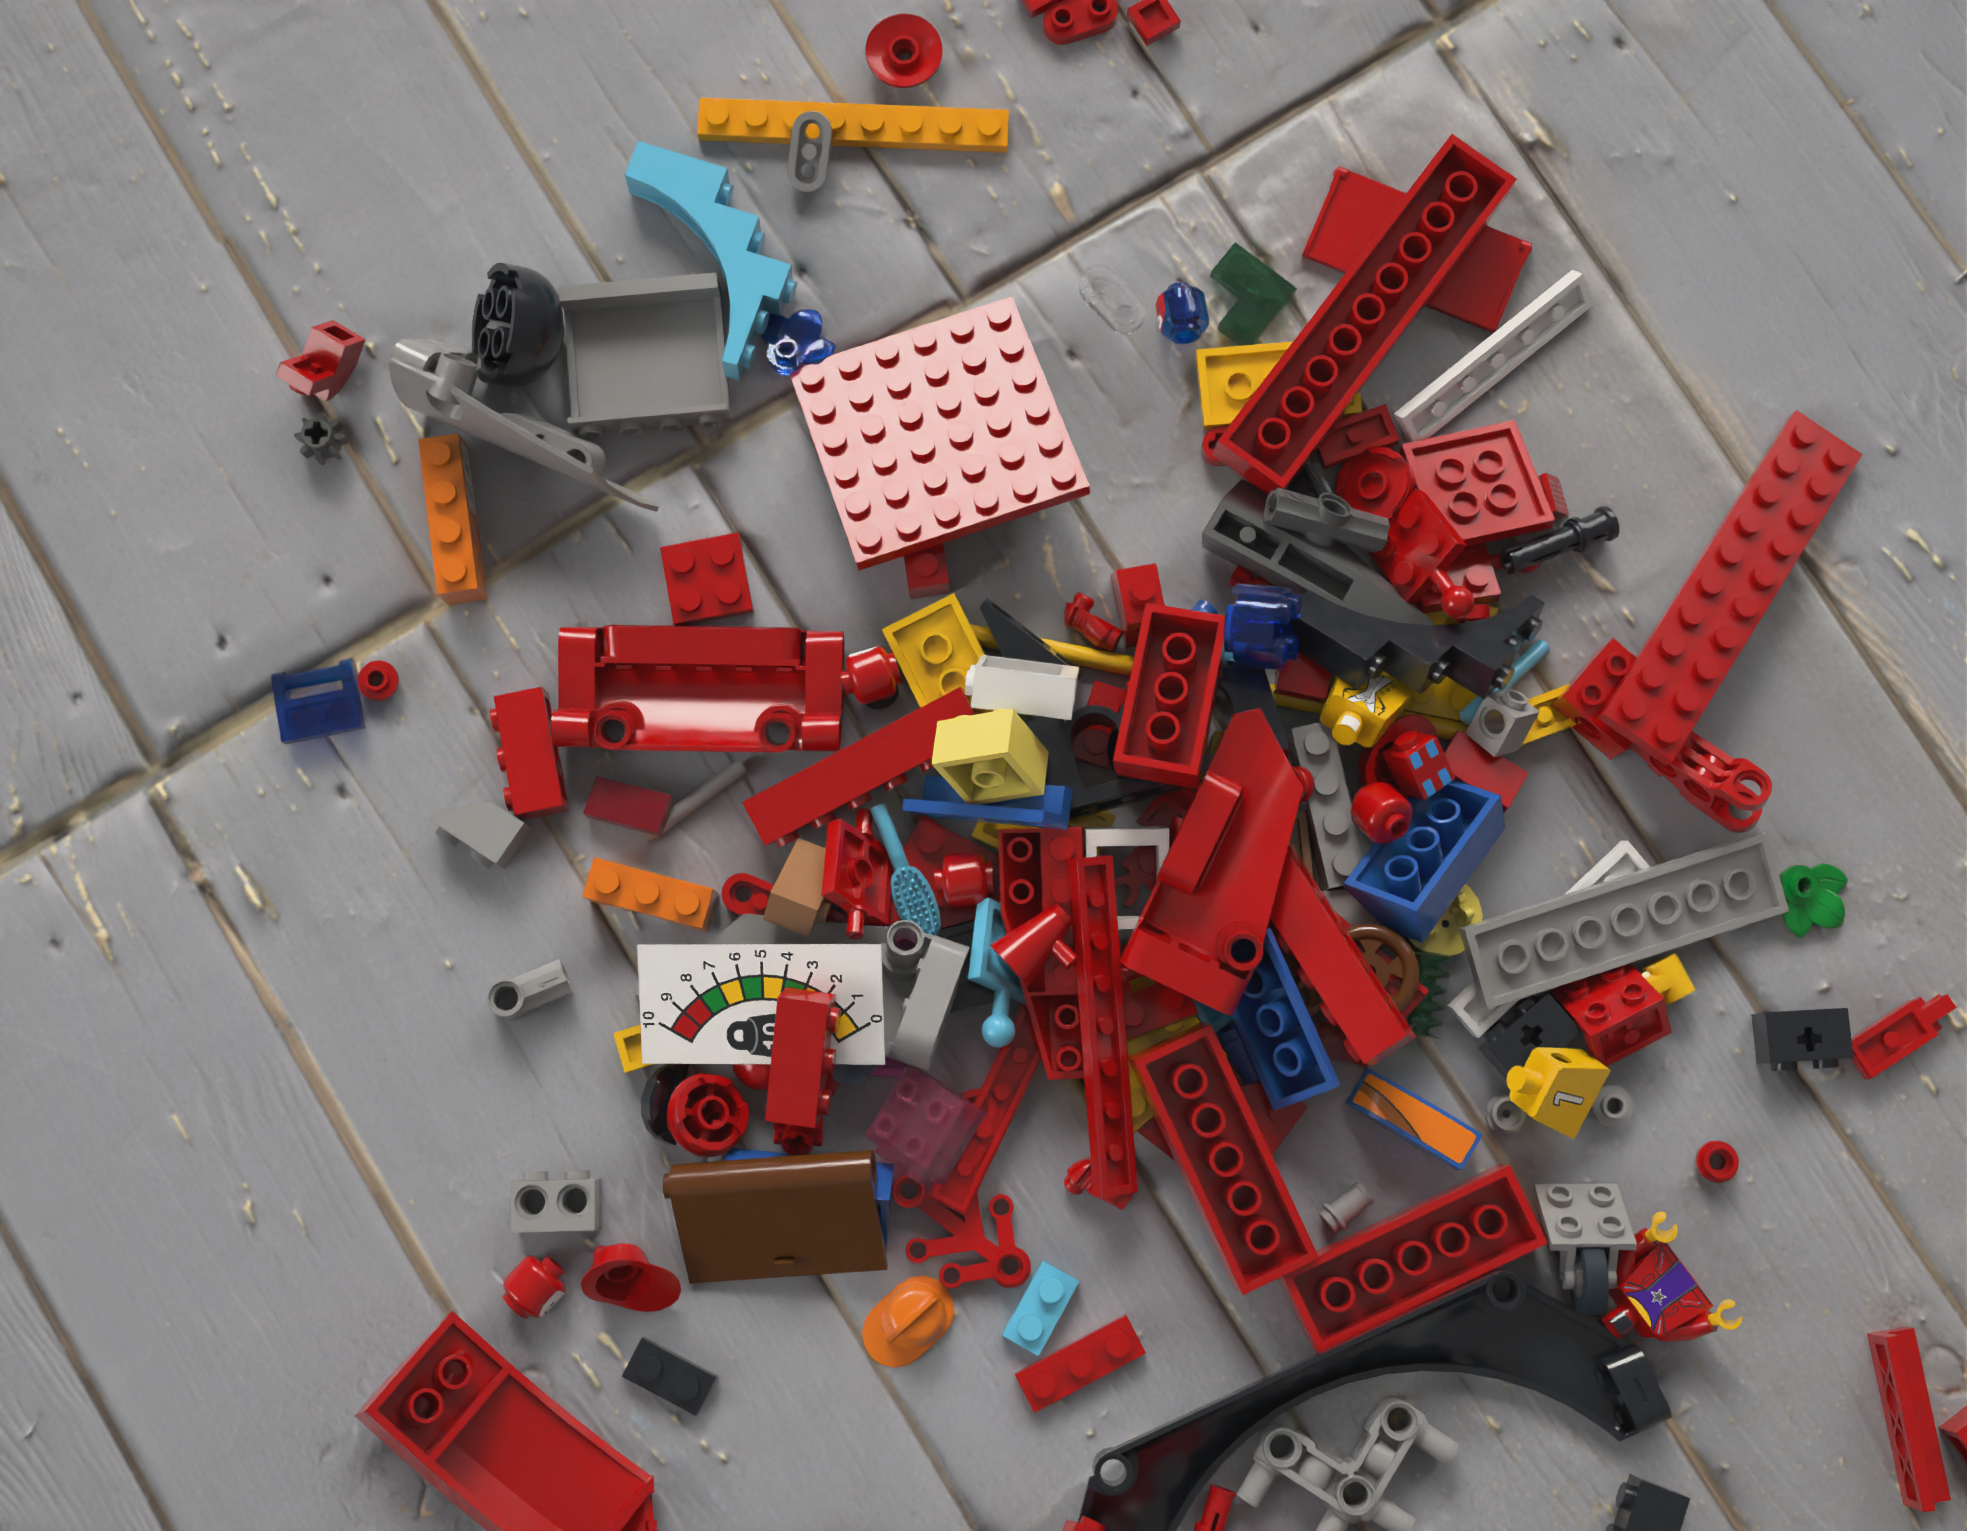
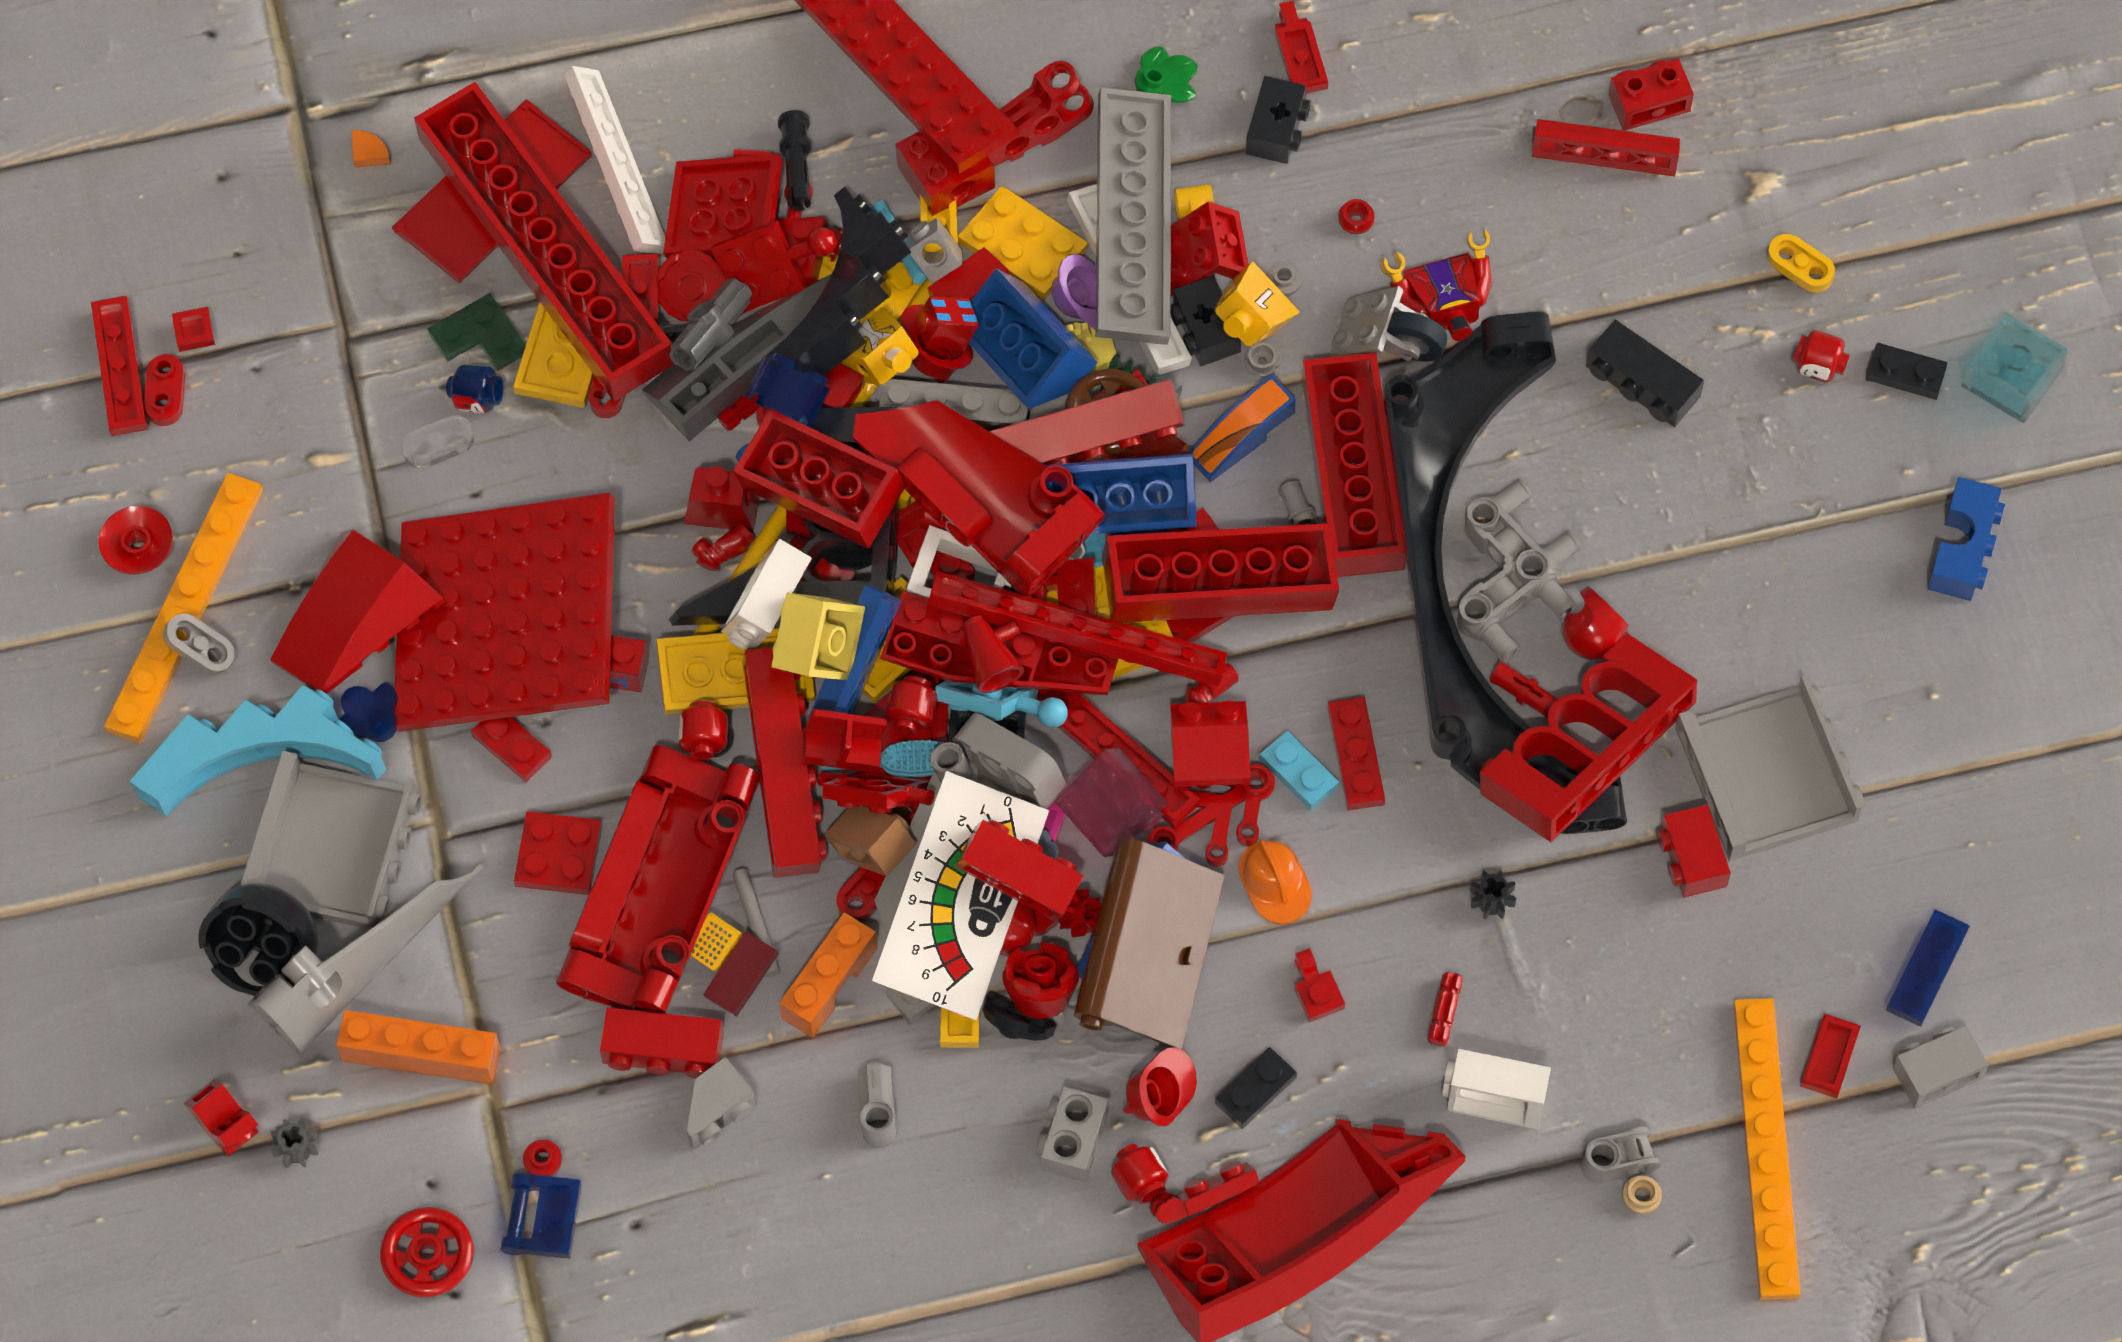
camera: 70 degrees left, 15 degrees down
red head [1350,782,1413,844] -> none
none -> red wedge [270,530,446,694]
none -> orange tile [352,130,391,167]
none -> red plate [380,1207,474,1298]
none -> red plate [471,717,552,783]
none -> yellow slope [690,912,742,971]
none -> red panel [802,709,887,774]
none -> yellow plate [958,185,1088,301]
none -> medium lavender piece [1052,254,1096,329]
none -> red hinge [1149,1161,1260,1225]
none -> red slope [1170,700,1251,787]
none -> red plate [1294,948,1345,1023]

